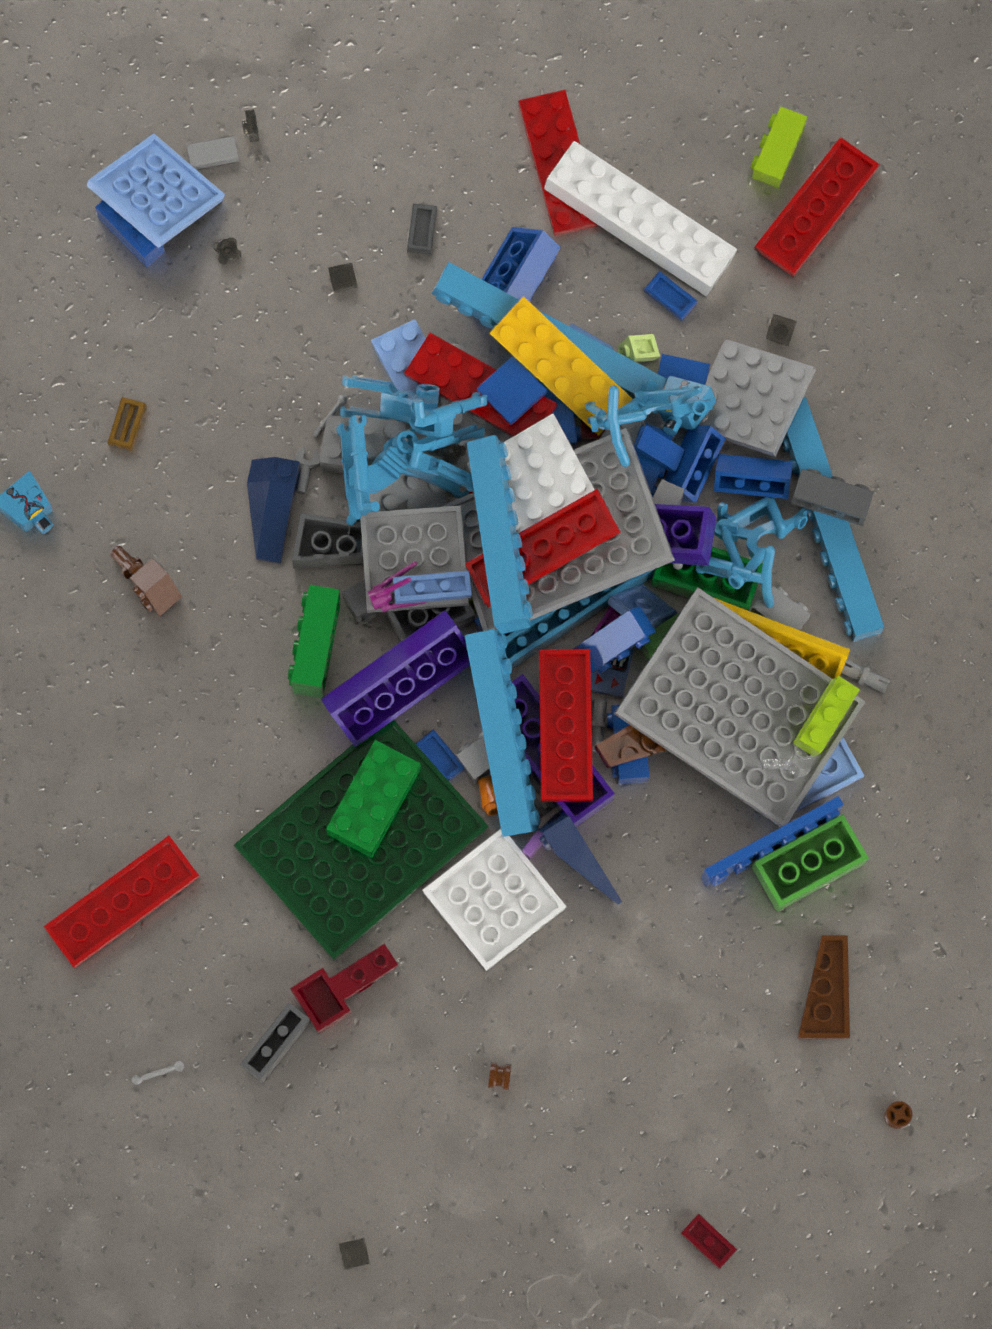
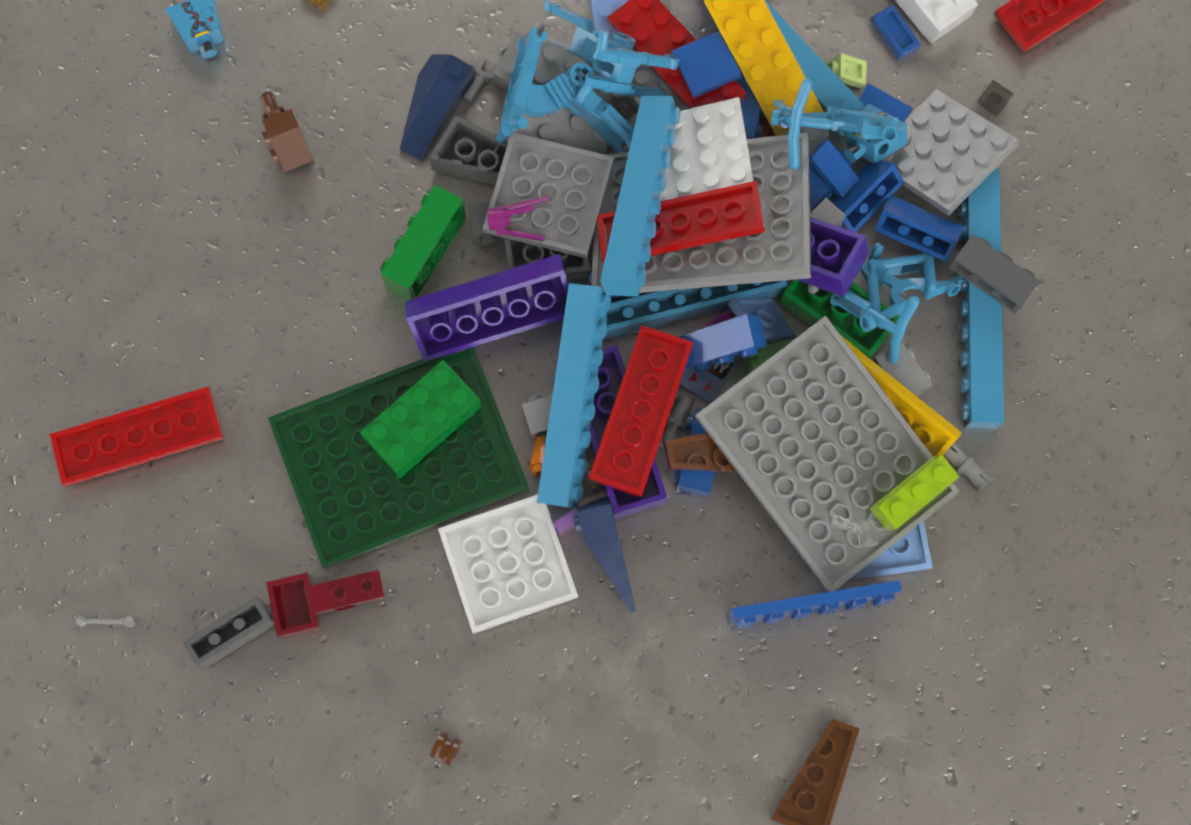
camera: 20 degrees right, 0 degrees up
medium blue plate [393,571,472,604] -> none
blue tile [415,729,464,782] -> none
bright green brick [752,814,869,912] -> none

